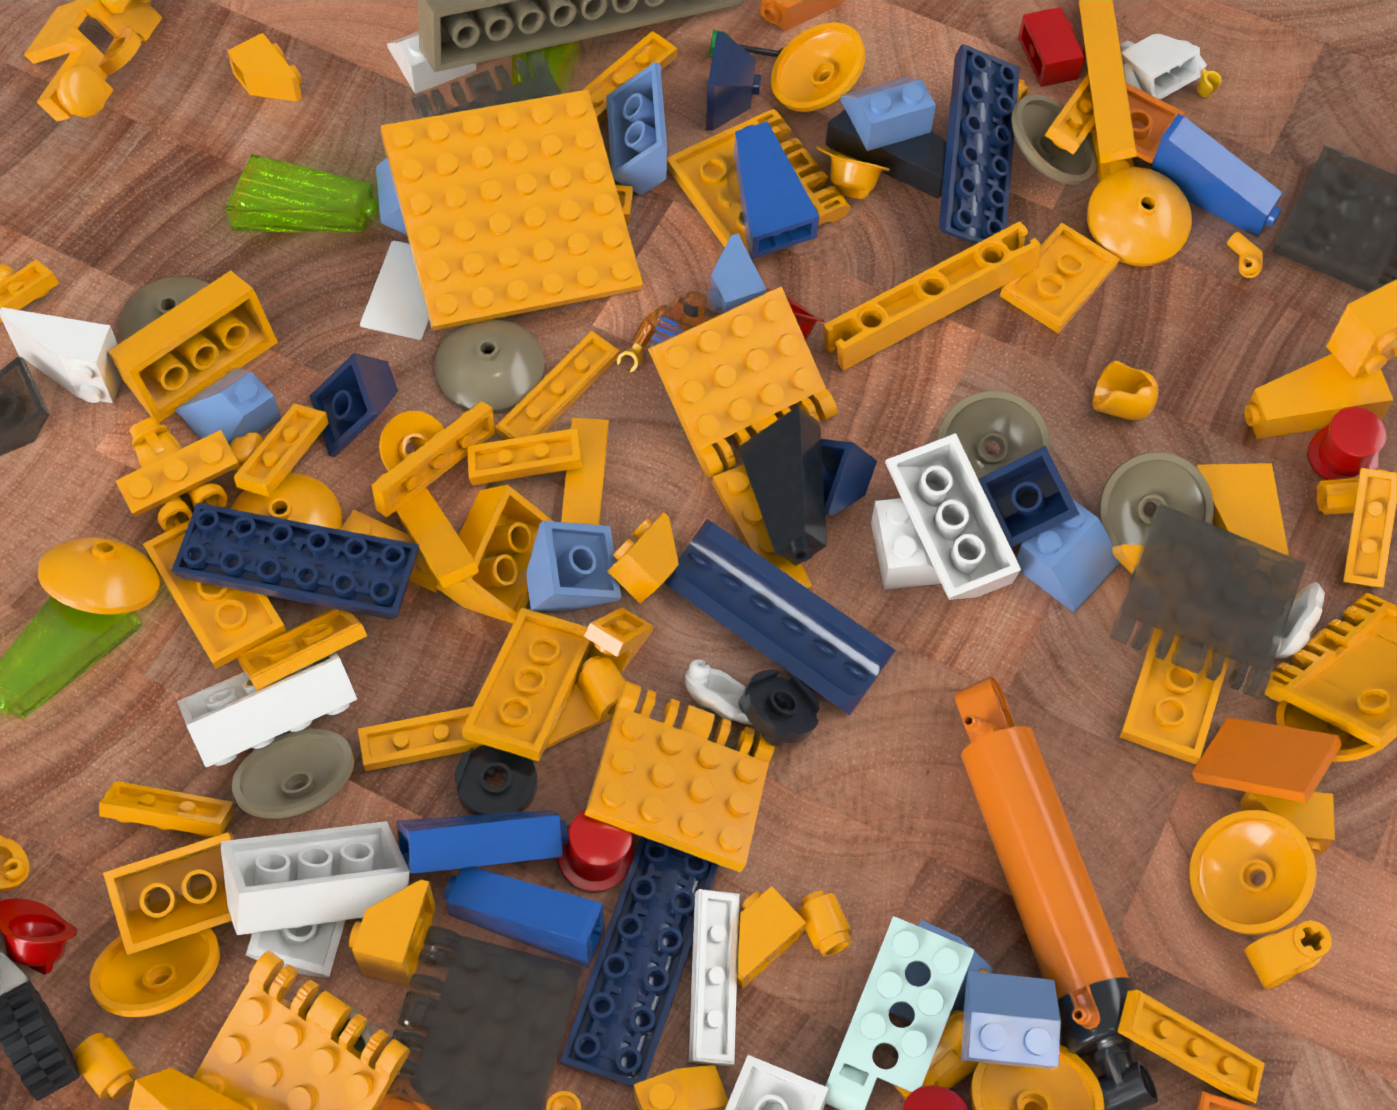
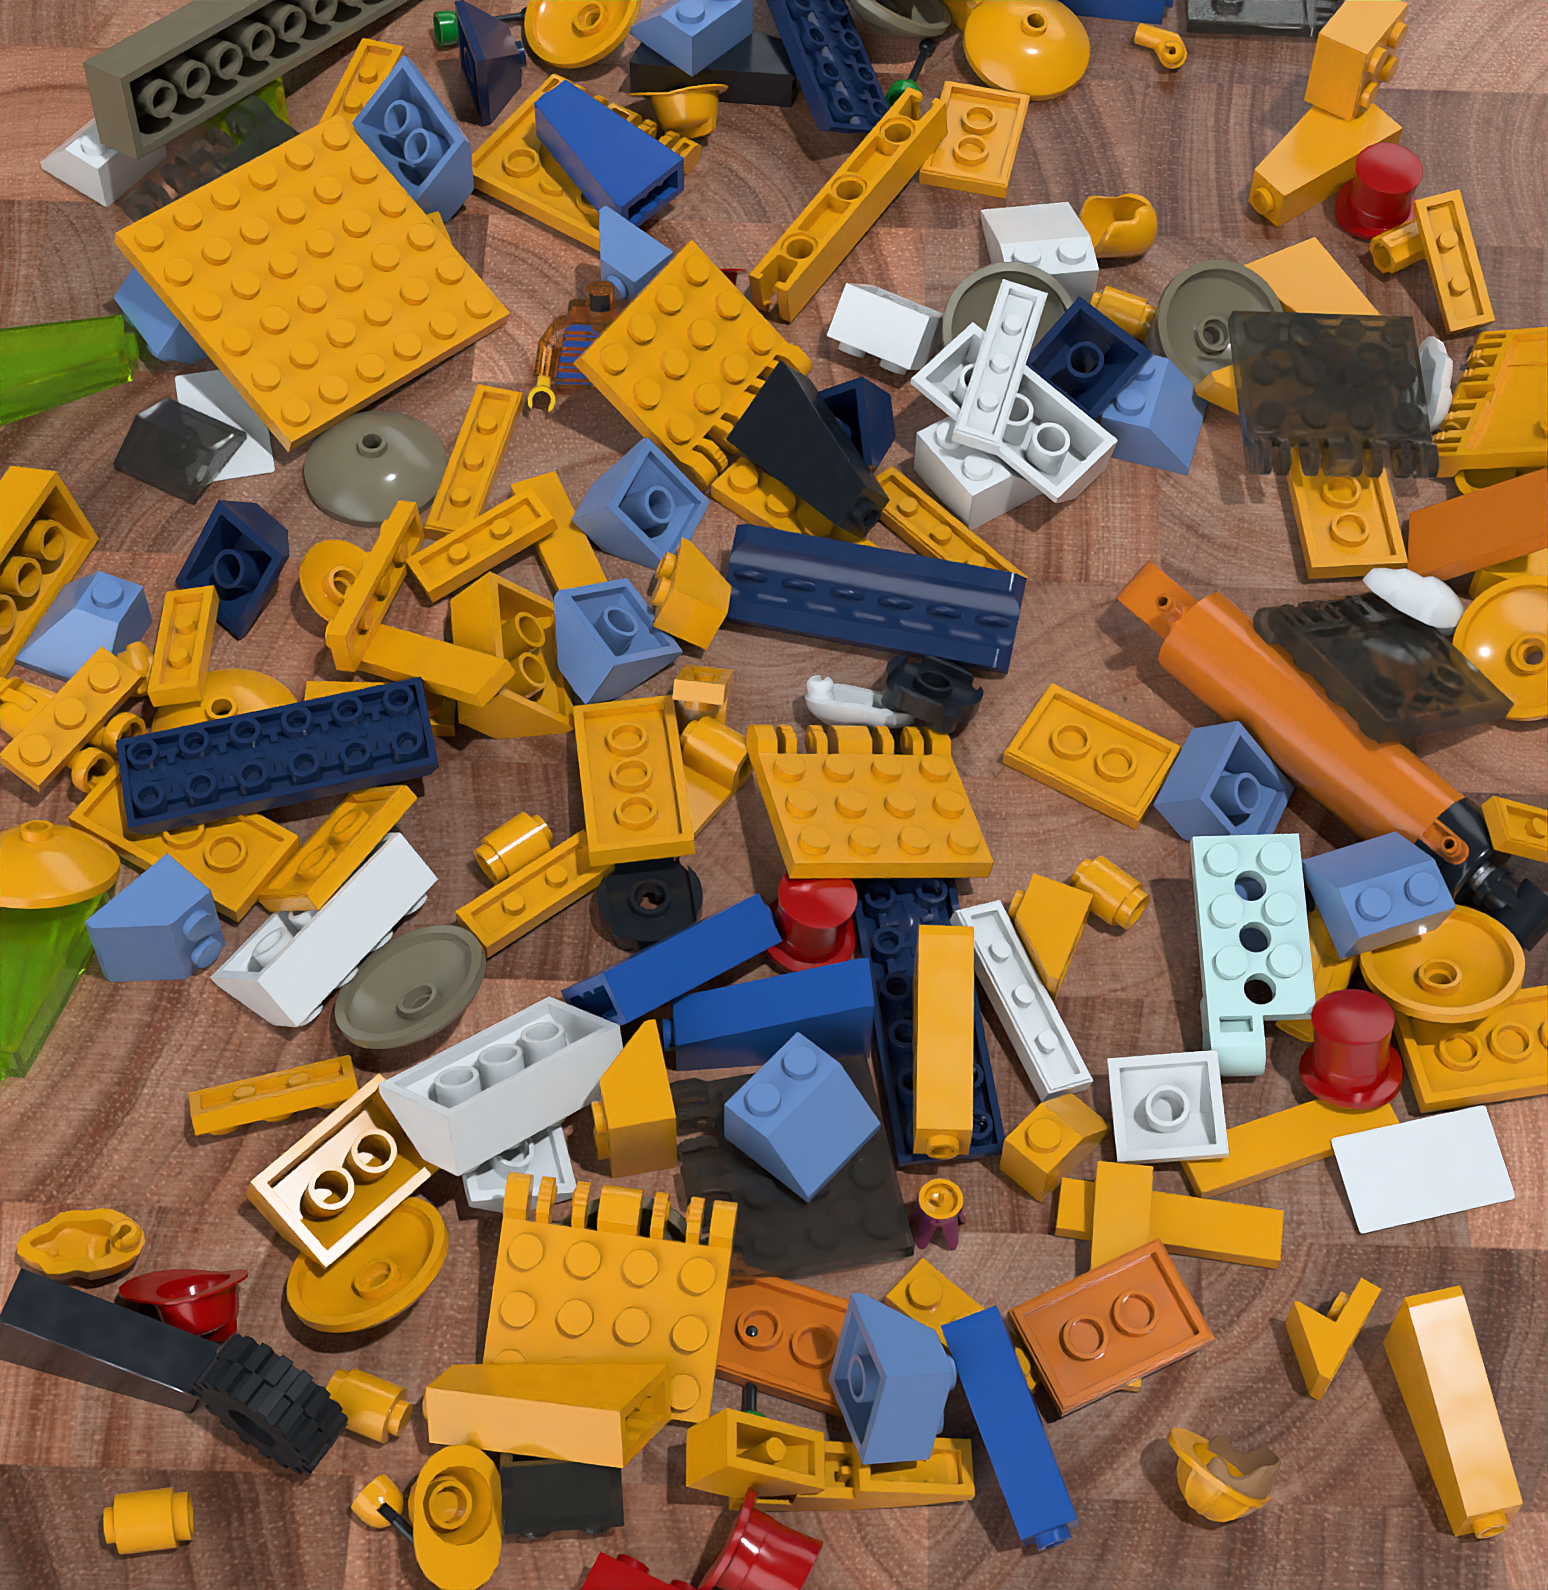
camera: 25 degrees left, 5 degrees down
none -> medium blue slope [85,853,226,982]
none -> clear smoke slope [113,397,247,505]
none -> light orange brick [473,811,554,885]
none -> medium blue slope [571,437,711,570]
none -> medium blue slope [724,1032,881,1203]
none -> white slope [827,283,943,375]
none -> light orange tile [875,465,1028,589]
none -> hinge [885,38,936,108]
none -> light orange slope [912,925,974,1159]
none -> white tile [951,279,1048,455]
none -> white slope [980,202,1099,304]
none -> light orange tile [1002,683,1182,830]
none -> light orange brick [1090,285,1157,342]
none -> medium blue slope [1154,721,1295,842]
none -> clear smoke hinge [1253,592,1514,744]
none -> white arm [1363,568,1464,636]

